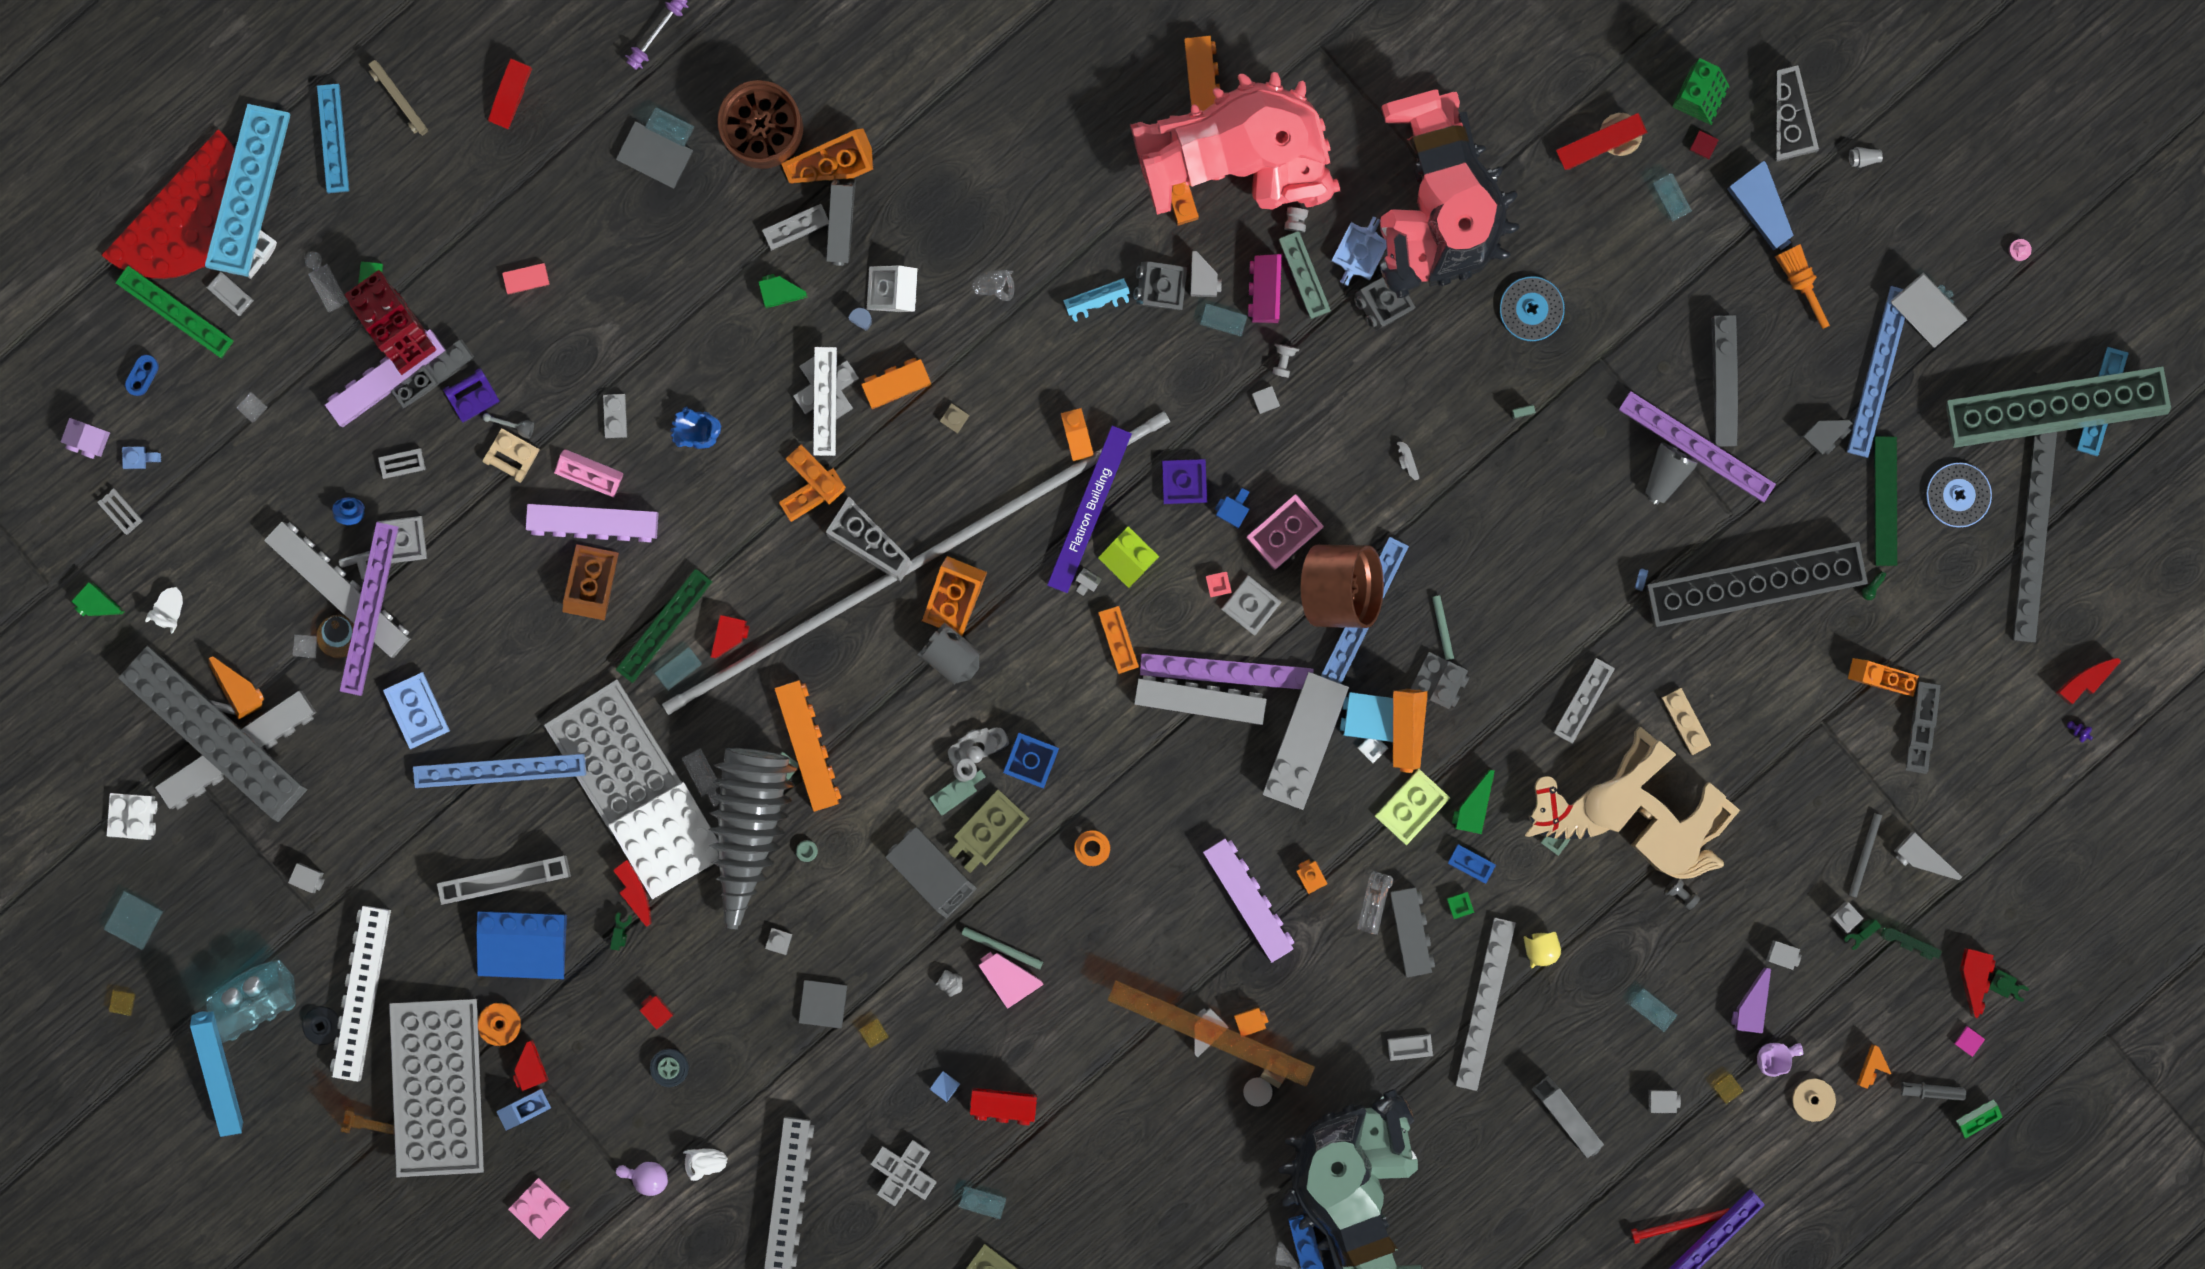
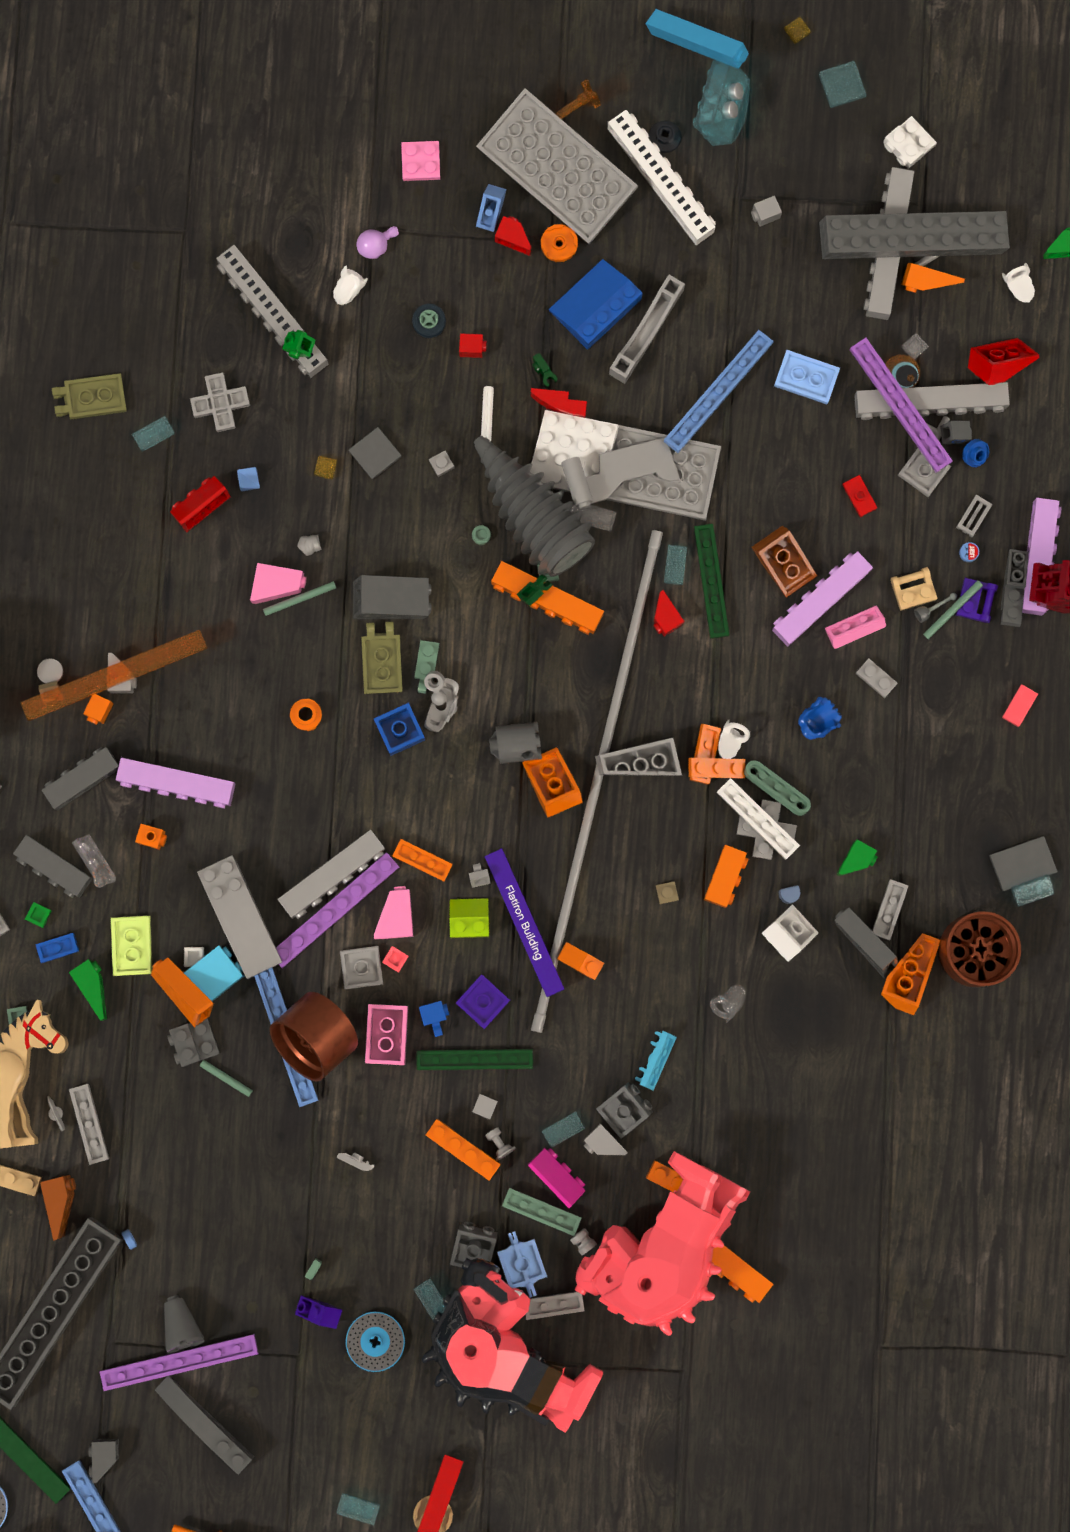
camera: 135 degrees right, 5 degrees down
none -> dark orange slope [40,1175,76,1241]
none -> dark grey brick [42,747,119,811]
none -> light grey piece [47,1096,65,1131]
none -> green brick [282,330,316,359]
none -> dark purple slope [295,1296,342,1329]
none -> bright pink slope [374,886,414,940]
none -> clear light blue plate [413,1278,444,1320]
none -> dark green tile [416,1049,533,1070]
none -> orange arch [426,1118,501,1181]
none -> white axle [481,386,494,441]
none -> dark green plate [517,574,552,606]
none -> light grey plate [525,1291,585,1320]
none -> light grey door [561,437,680,509]
none -> white piece [718,720,750,759]
none -> sand green plate [744,761,811,816]
none -> red plate [842,475,877,518]
none -> sand green bar [923,580,983,639]
none -> dark grey brick [940,421,972,444]
none -> tile [959,542,979,562]
none -> red slope [968,338,1039,385]

